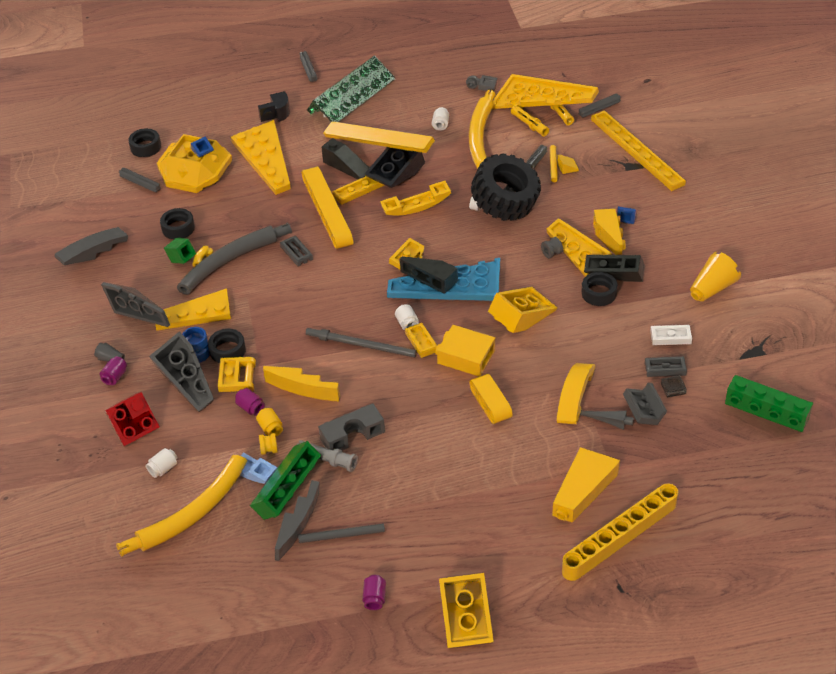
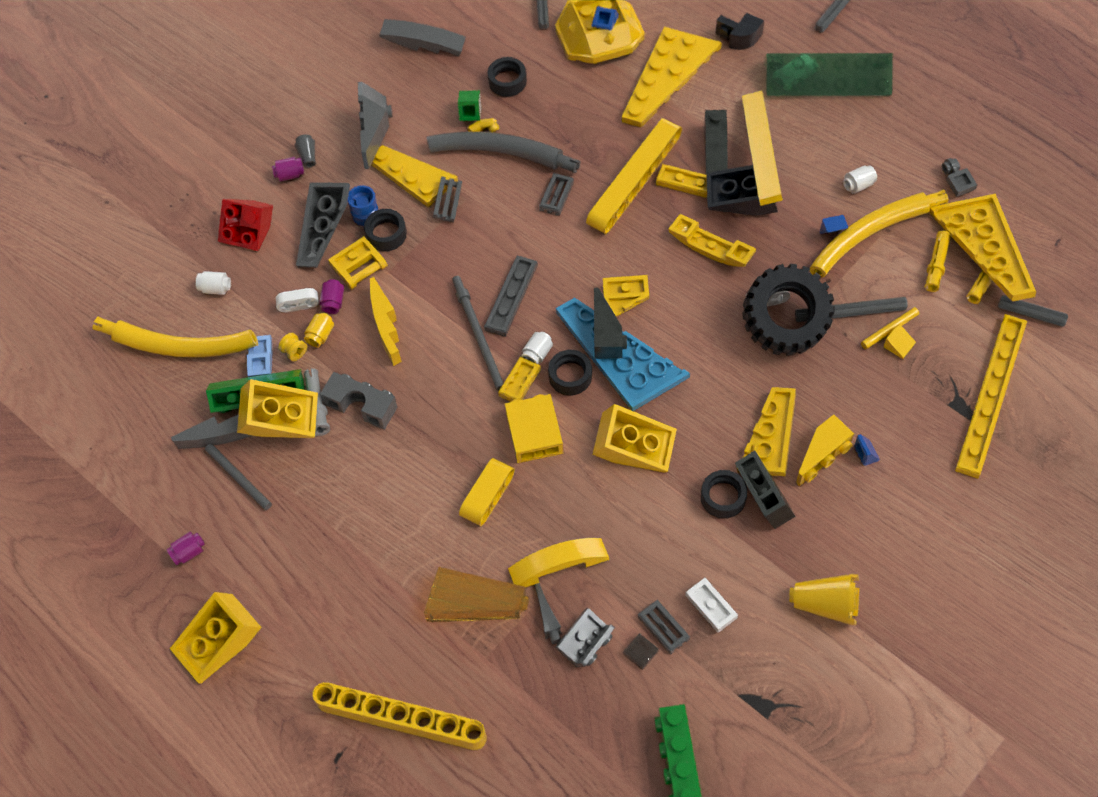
camera: 55 degrees right, 15 degrees up
dark grey wheel [541,237,563,259] -> none
yellow slope [552,447,620,523] -> none
none -> yellow slope [237,379,318,438]
none -> white beam [276,288,319,312]
none -> clear yellow slope [424,567,529,622]
none -> dark grey tile [433,176,462,223]
none -> dark grey tile [484,255,538,337]
none -> black tyre [548,349,592,396]
none -> blue slope [820,215,848,234]

